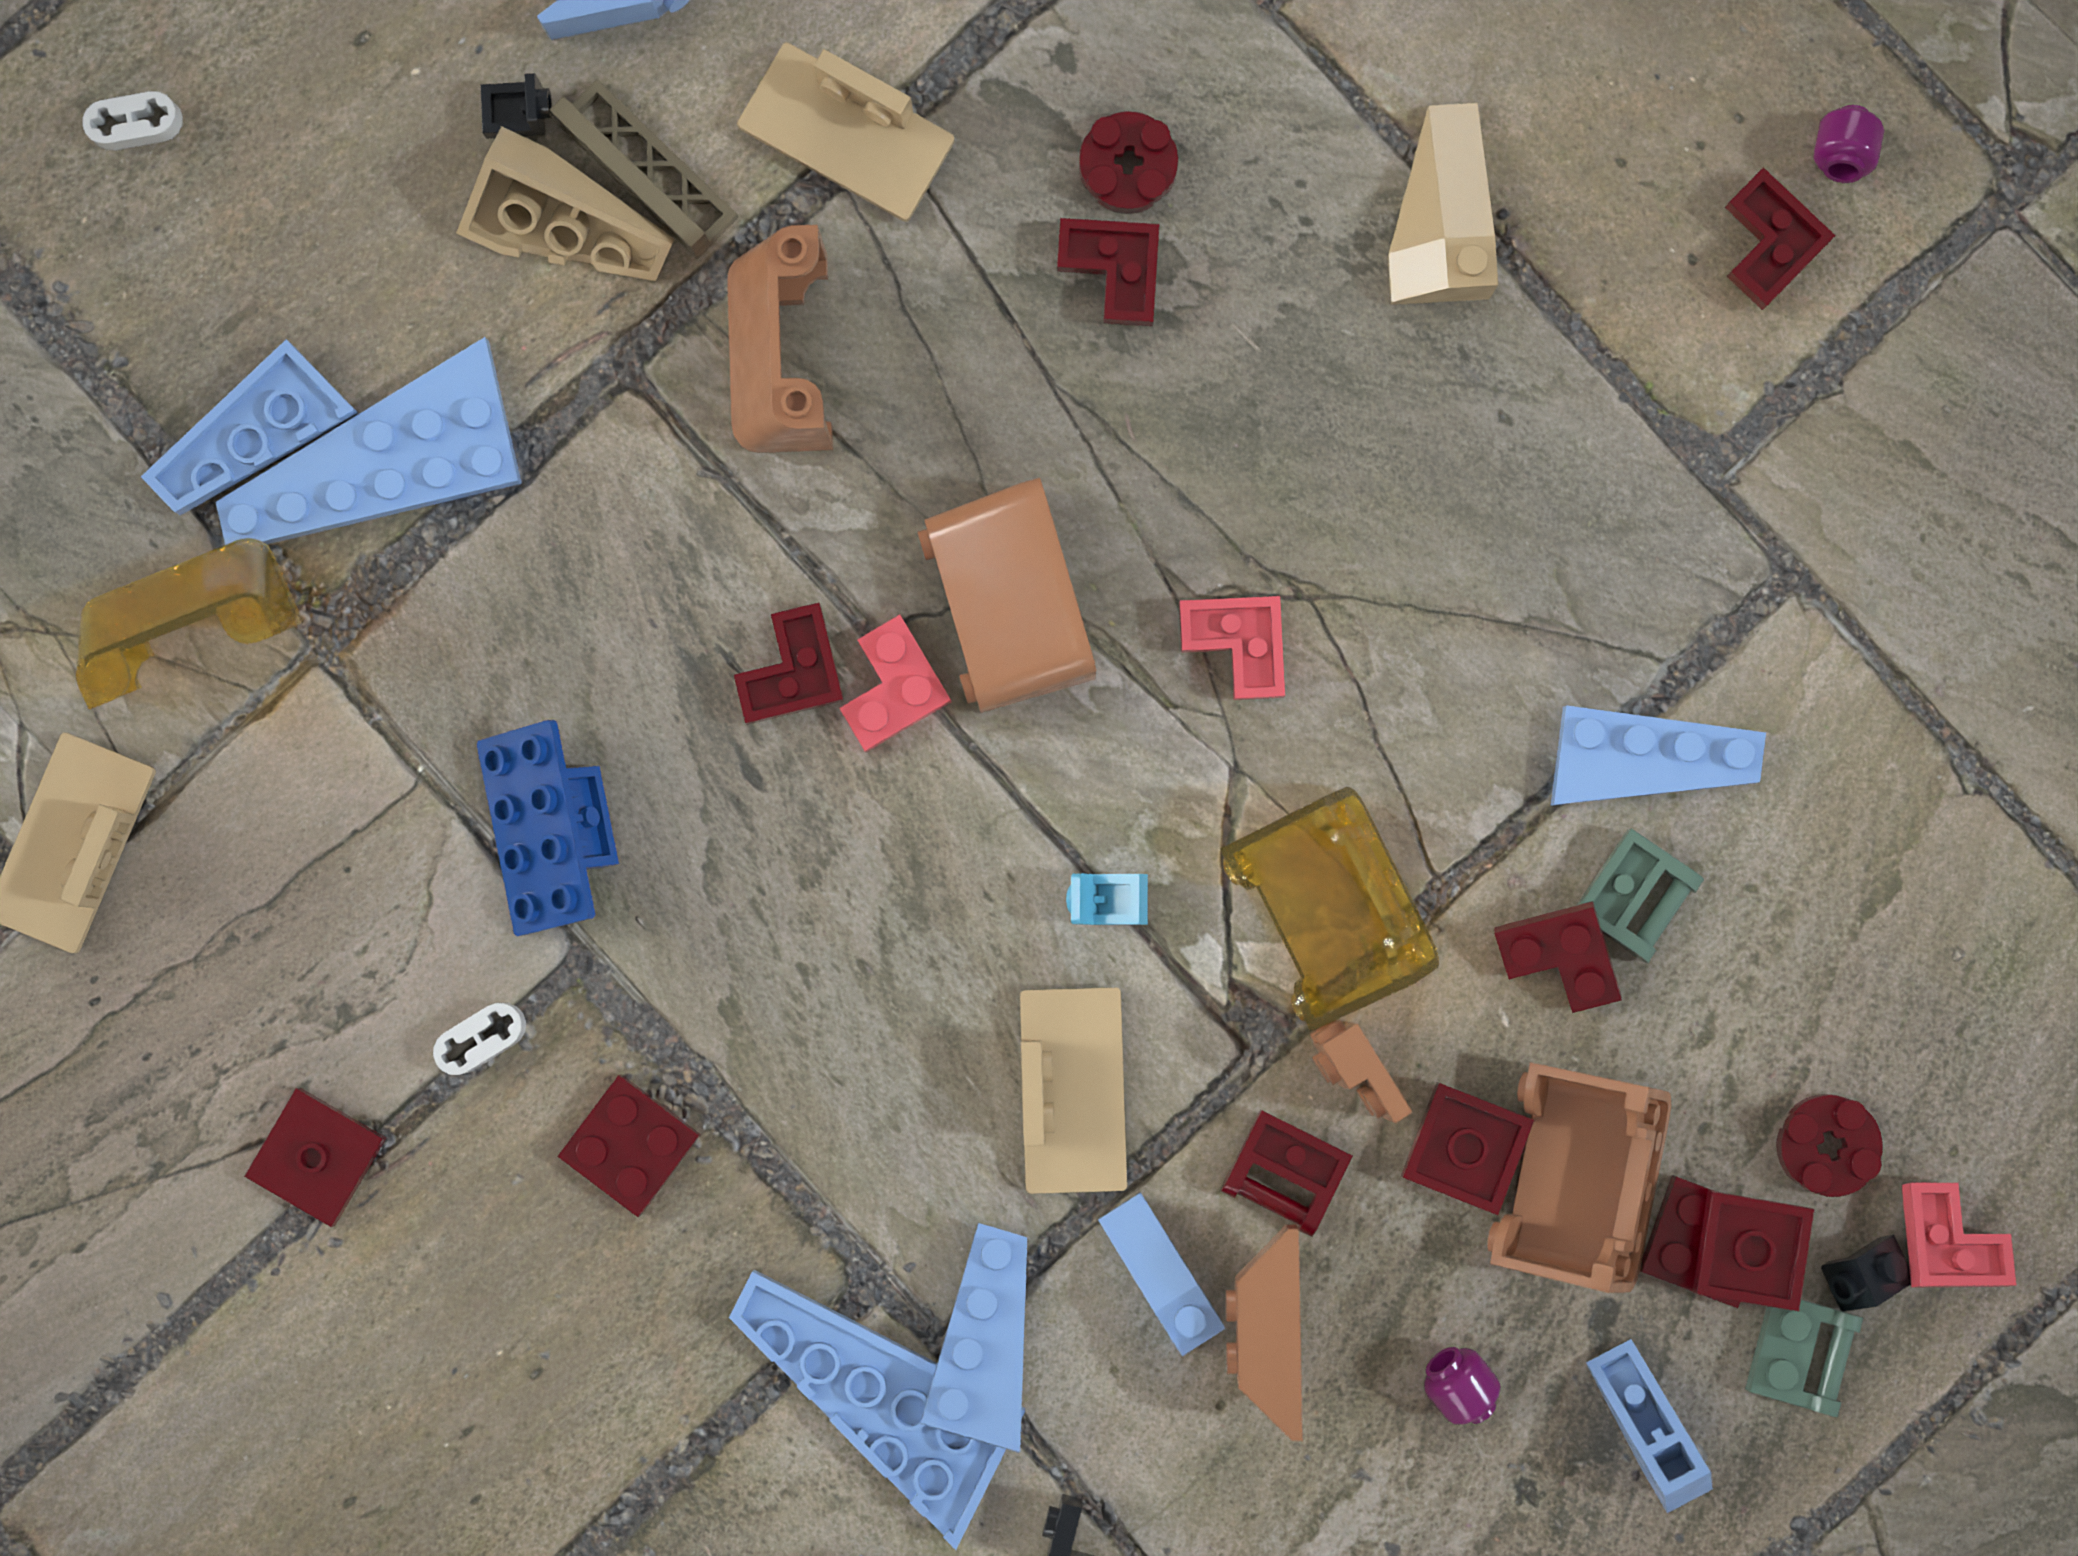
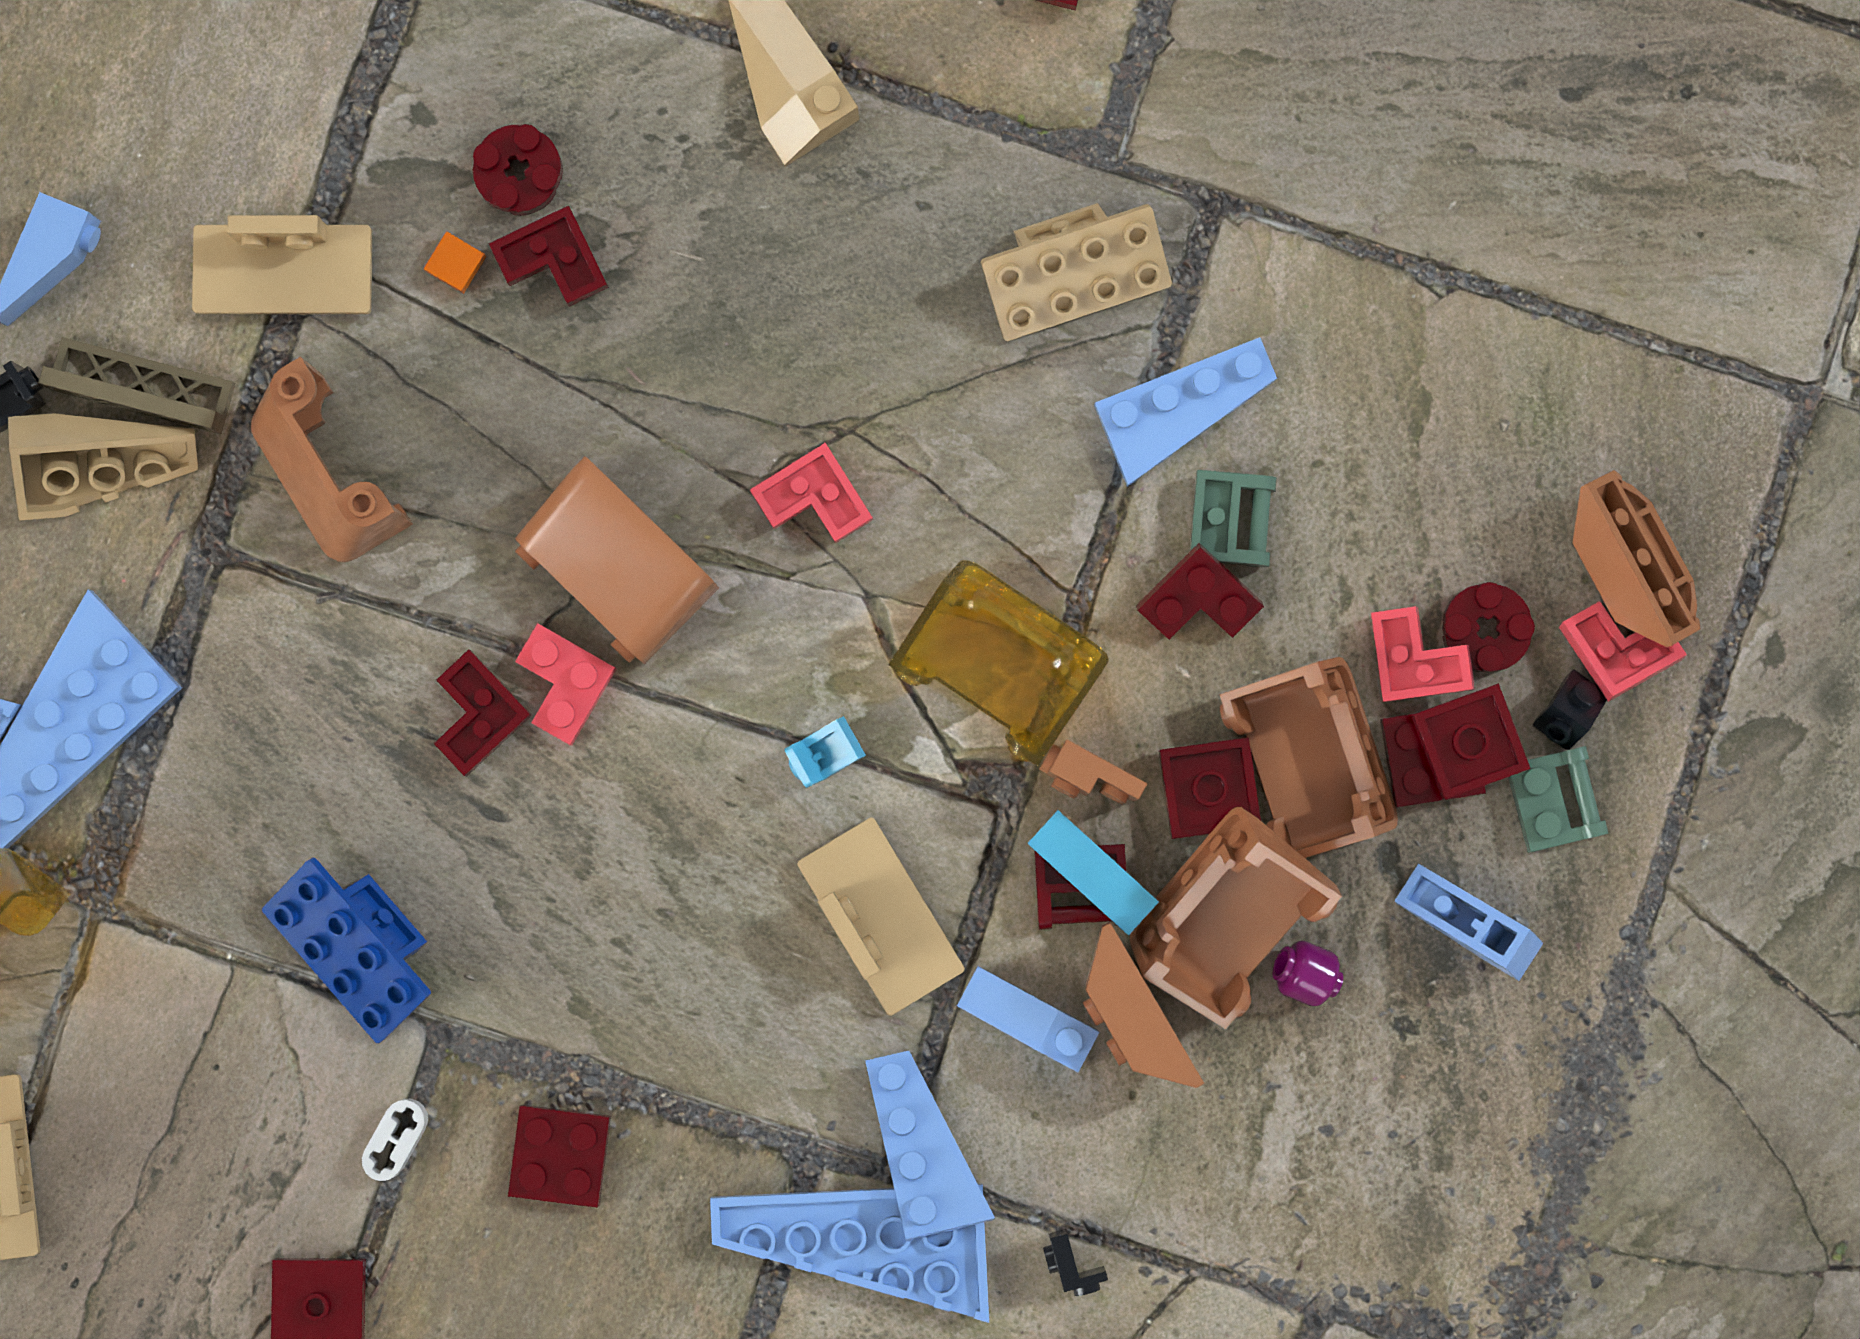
camera: 30 degrees left, 0 degrees up
none -> orange tile [424,231,487,294]
none -> tan bracket [981,203,1172,341]
none -> medium azure tile [1027,810,1159,935]
none -> nougat windscreen [1130,807,1342,1029]
none -> coral plate [1371,606,1475,702]
none -> nougat wedge [1572,470,1701,647]

